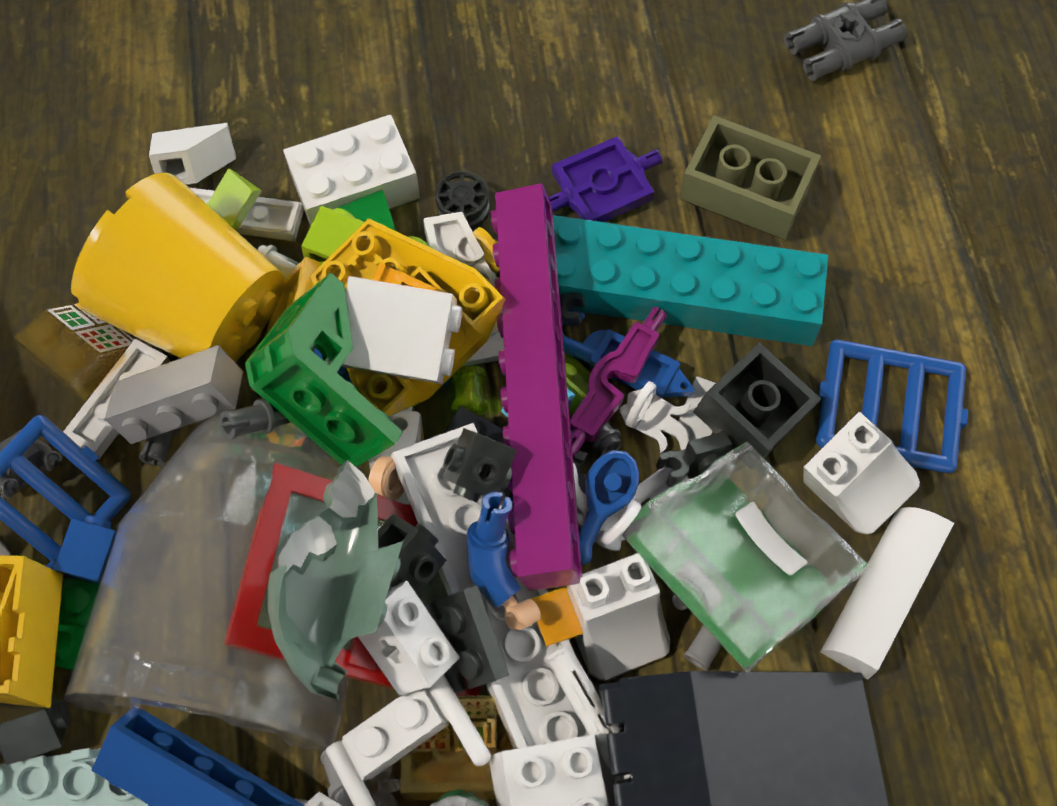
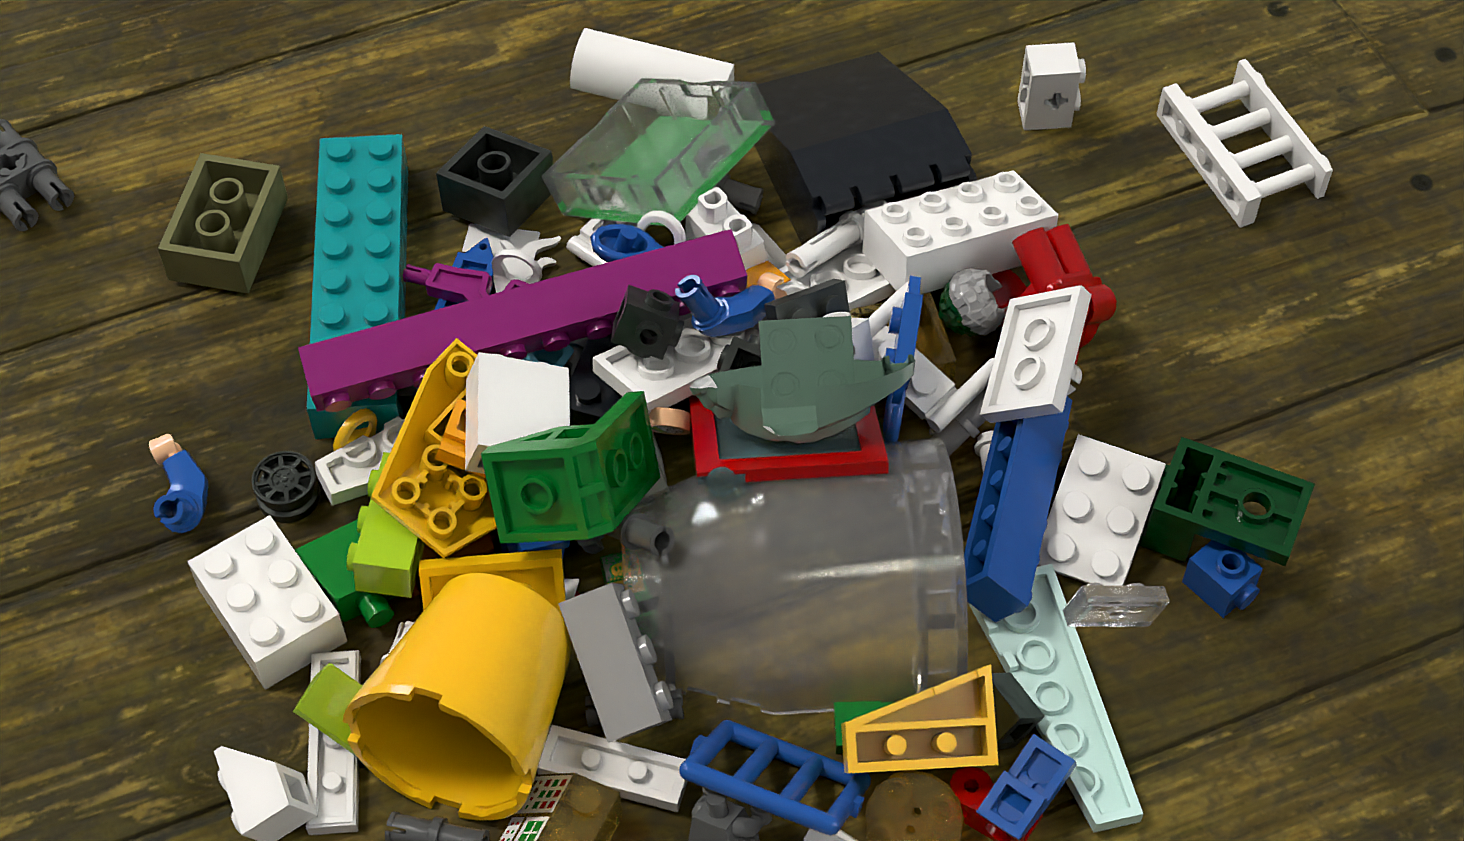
camera: 105 degrees left, 10 degrees down
blue brick [54,515,120,585] -> none
dark purple plate [548,136,662,222] -> none
pearl dark grey plate [656,431,732,487] -> none
white sticker [736,502,808,575] -> none
white hips [803,411,920,535] -> none
blue bar [816,339,968,474] -> none
none -> blue arm [149,434,208,533]
none -> blue plate [883,275,923,444]

